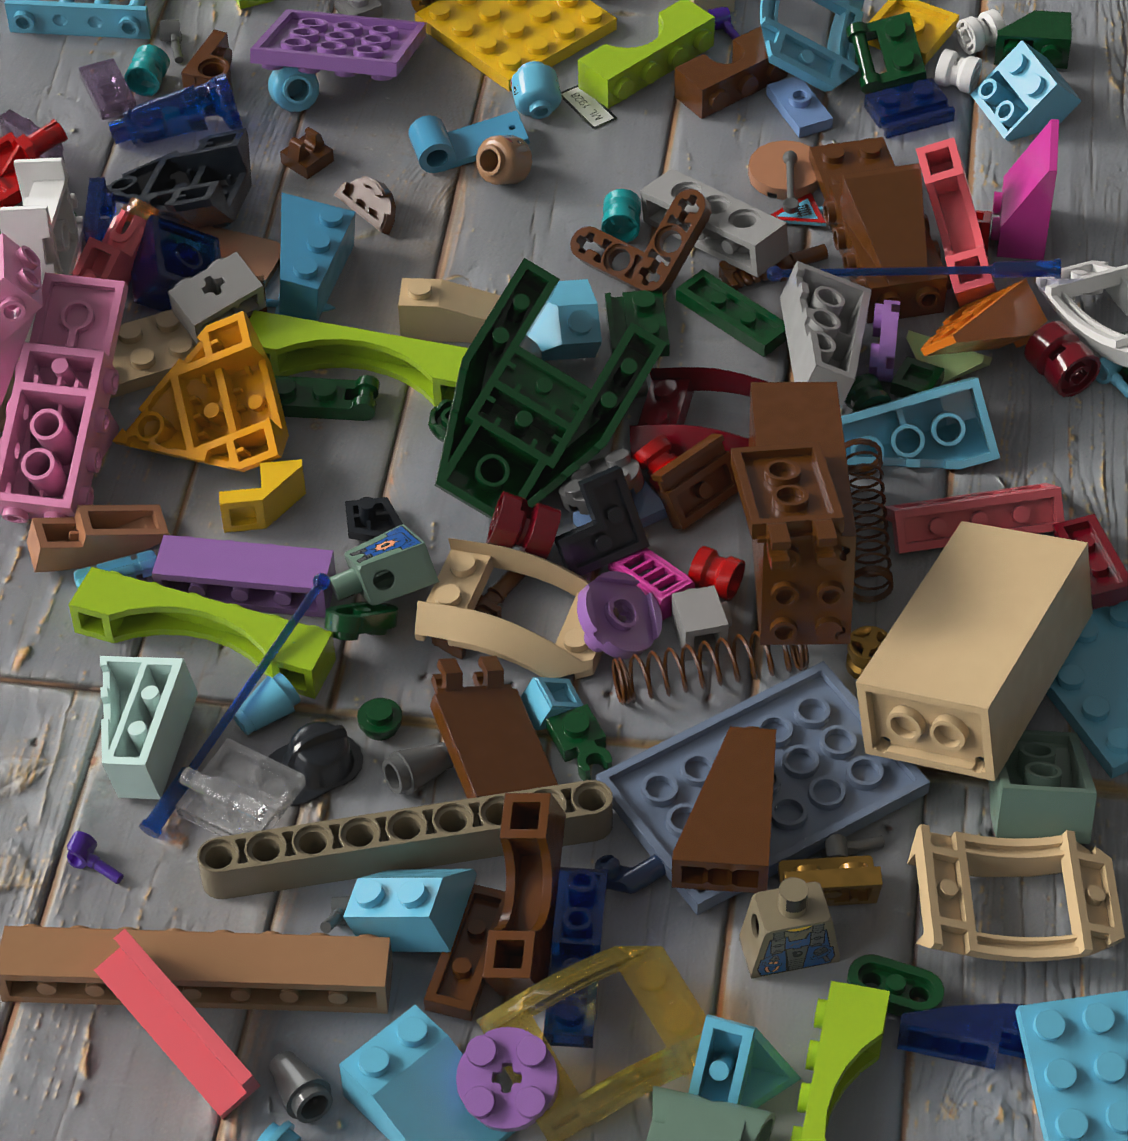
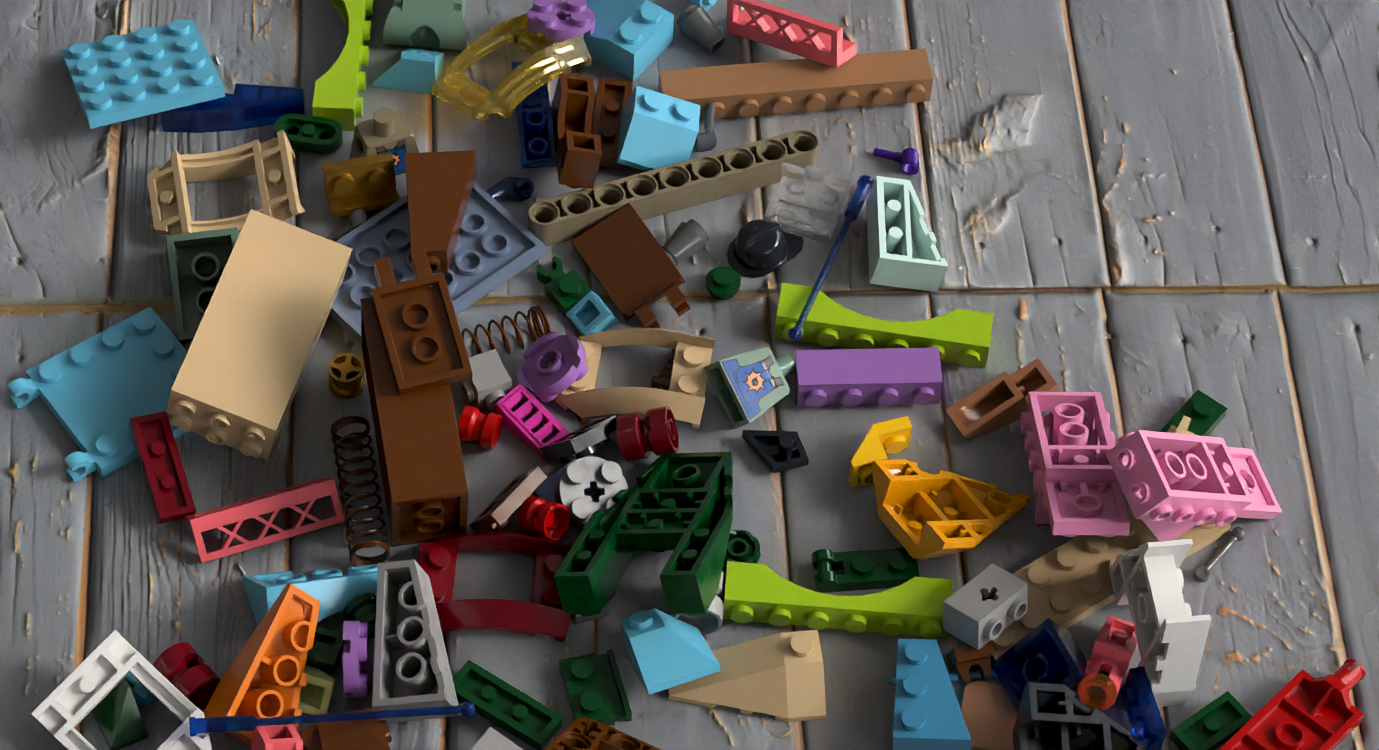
camera: 165 degrees right, 5 degrees up
medium azure axle [74,550,157,589] -> none
medium azure cone [232,673,301,735] -> none
dark green plate [324,601,398,641] -> none

